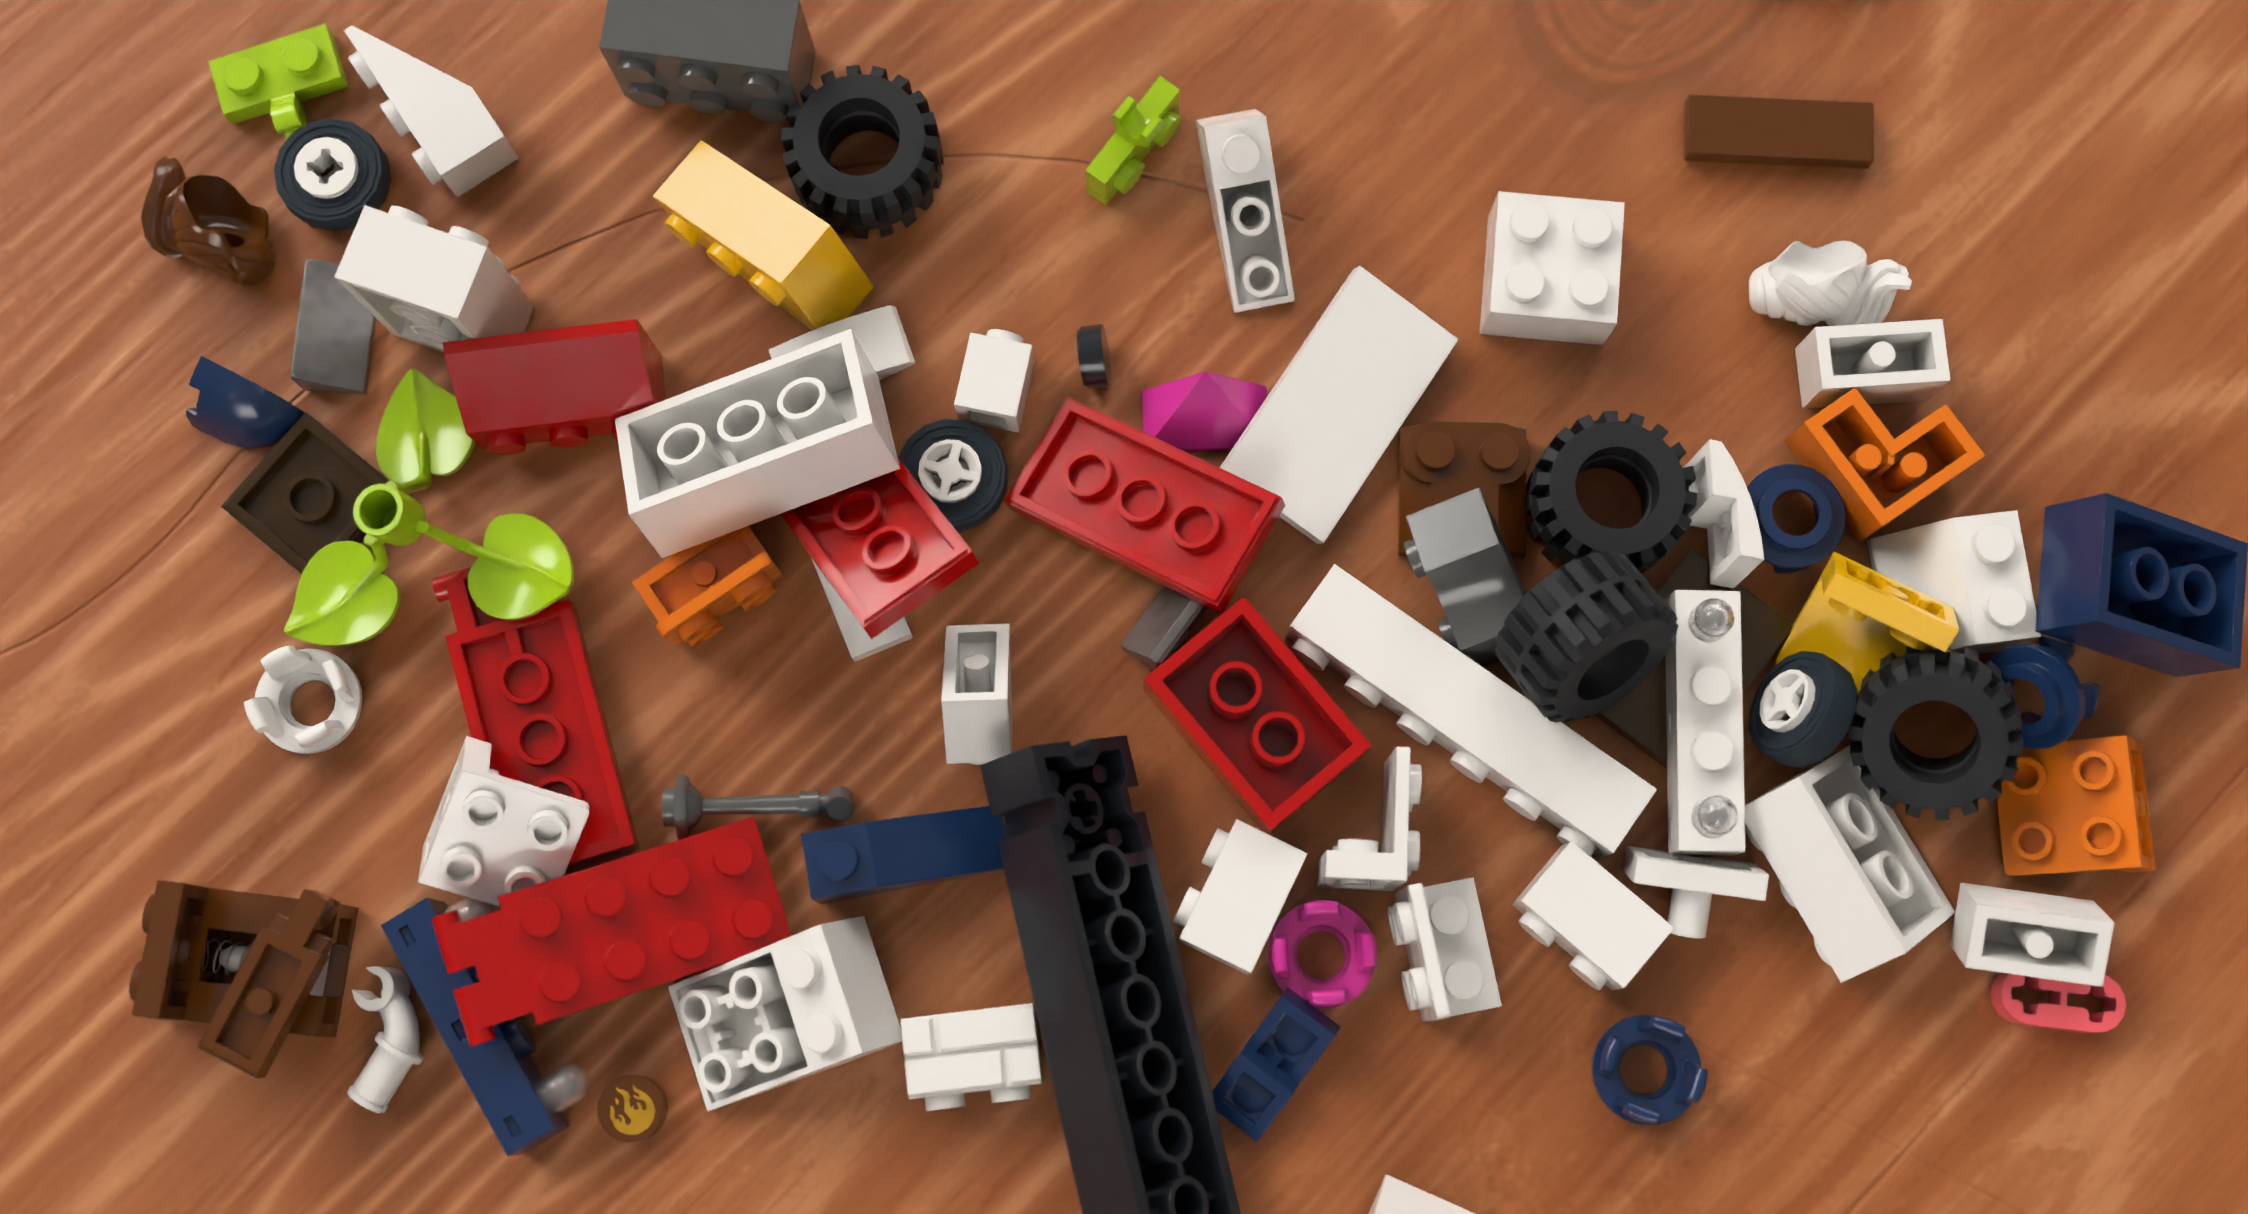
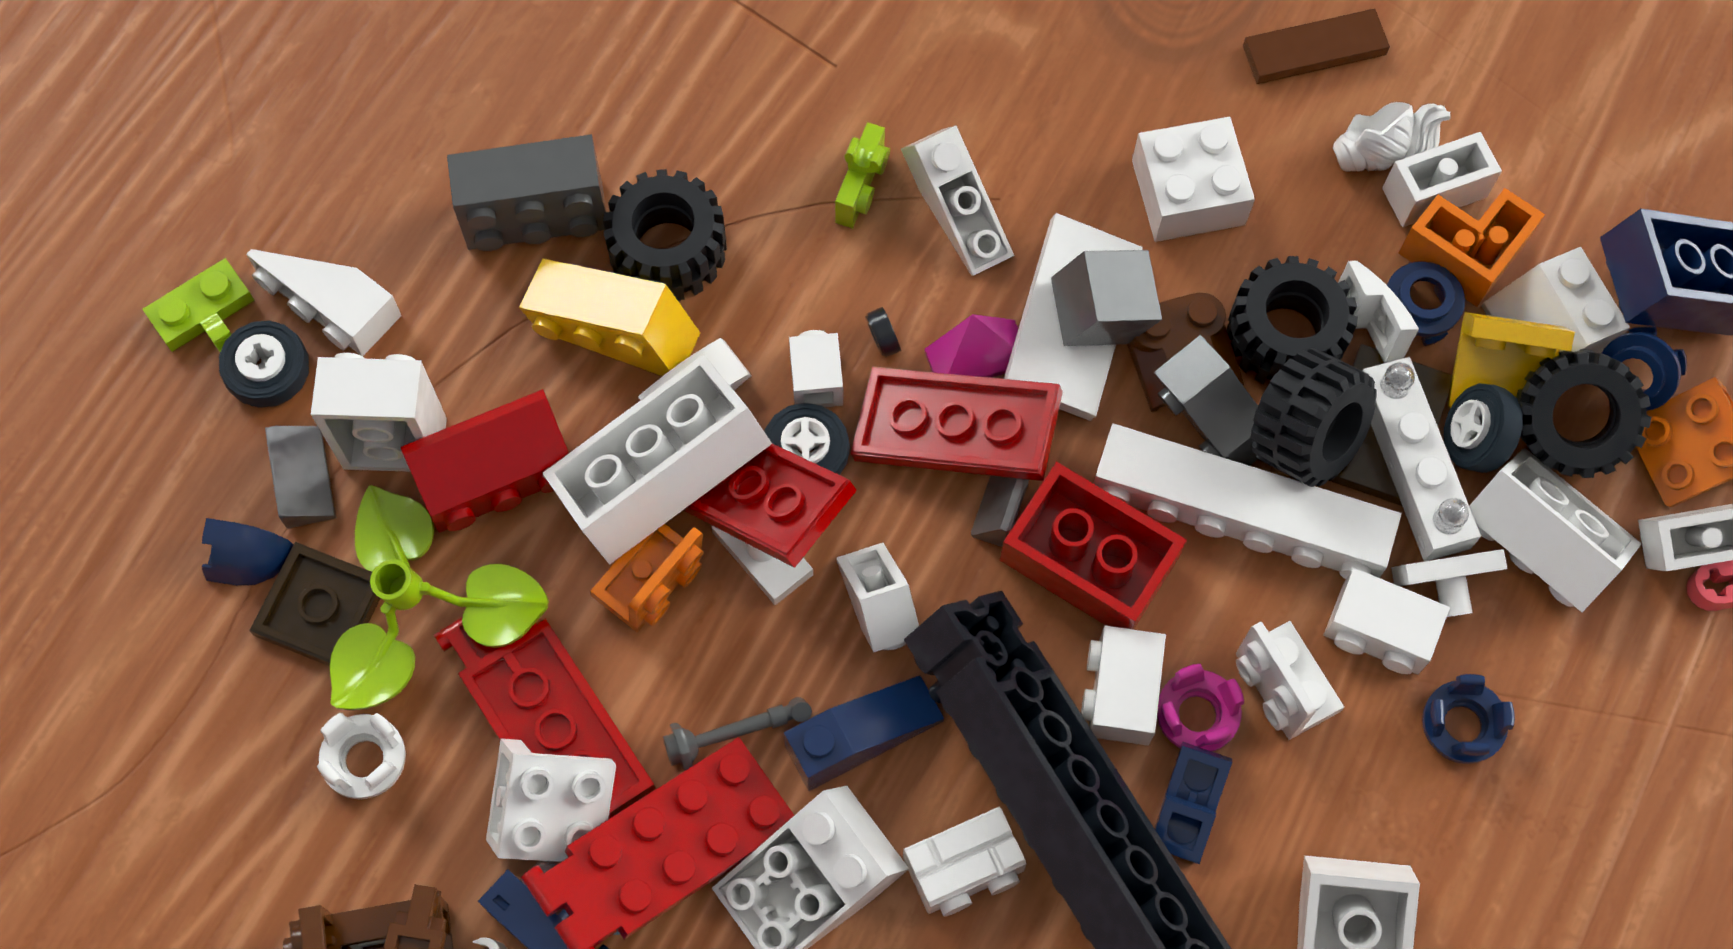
camera: 20 degrees left, 10 degrees down
reddish brown hair [141,156,275,285] -> none
white bracket [1316,747,1422,891] -> none
none -> head [1051,250,1162,346]

